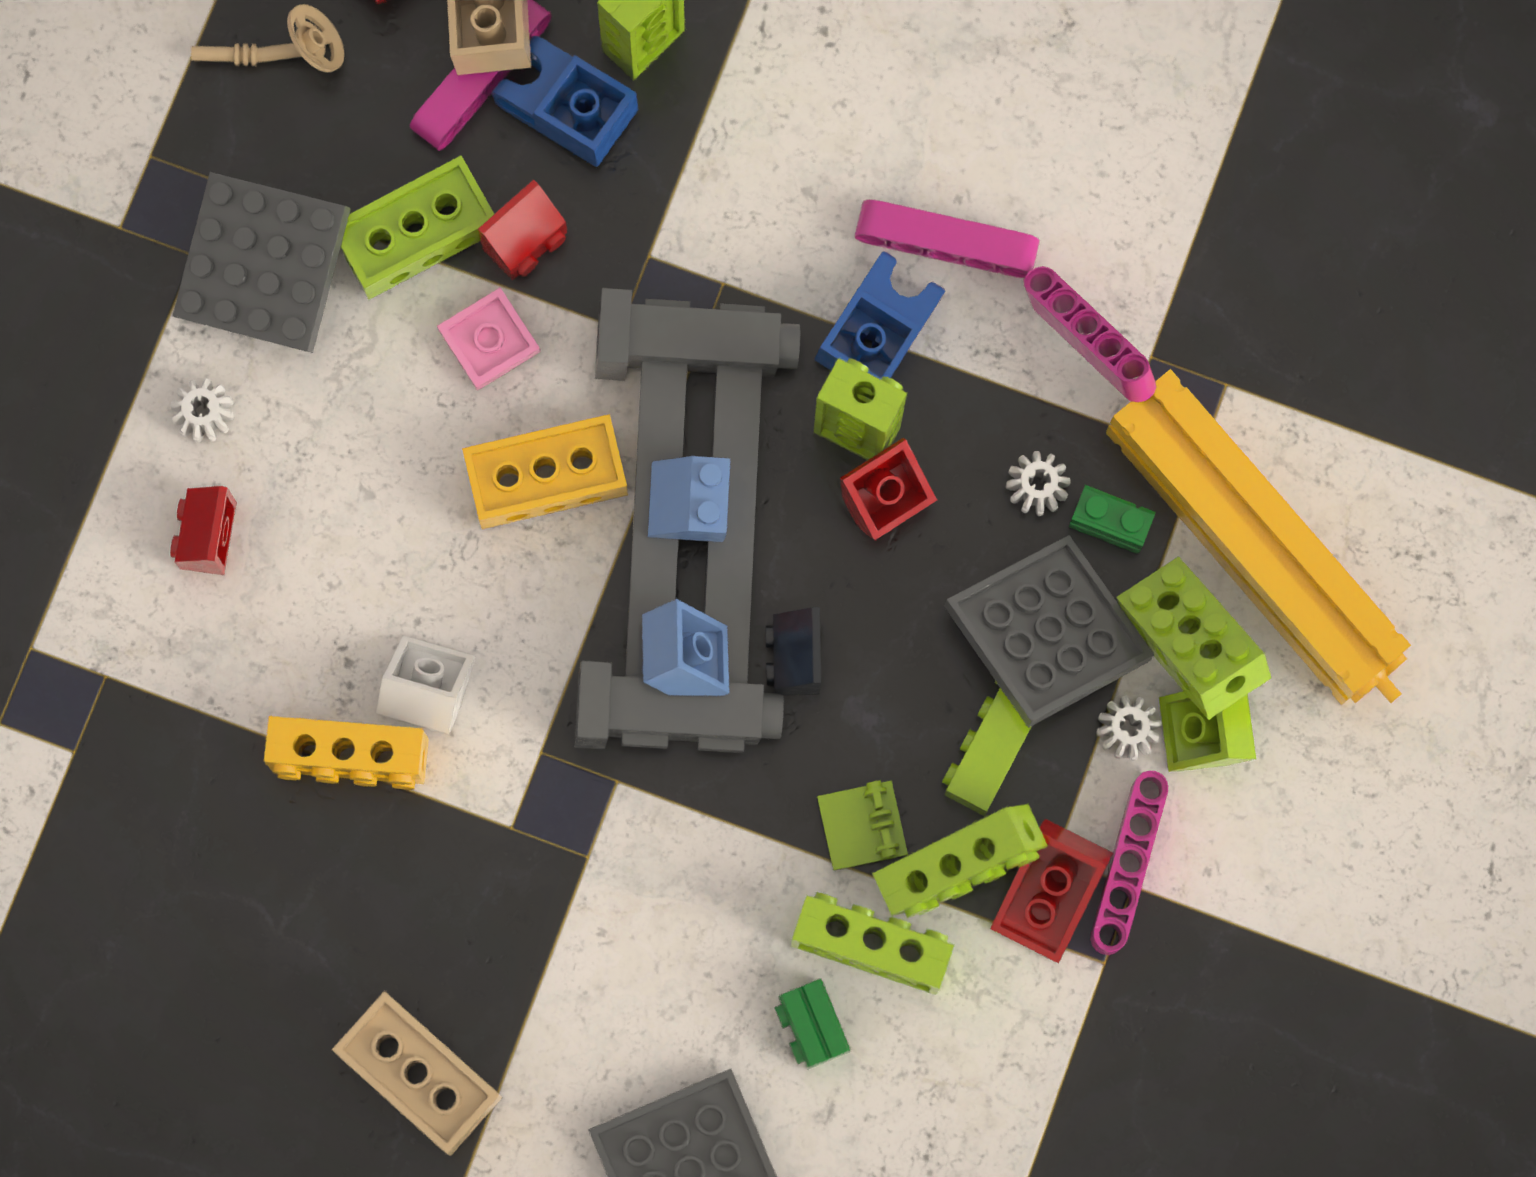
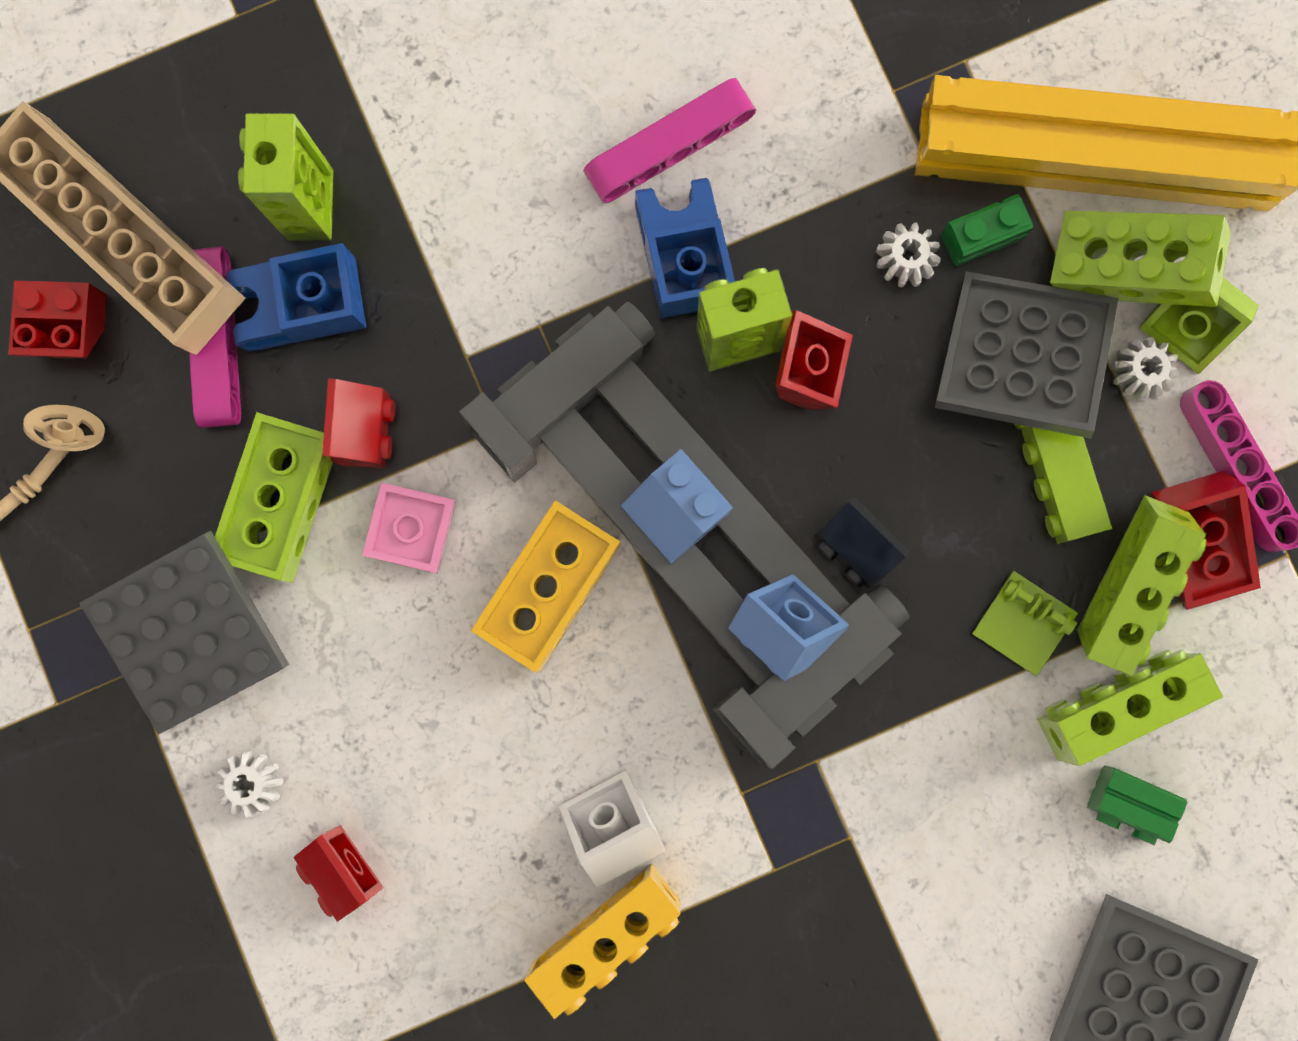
camera: 30 degrees left, 5 degrees up
dark pink beam [1024,266,1156,402] -> none

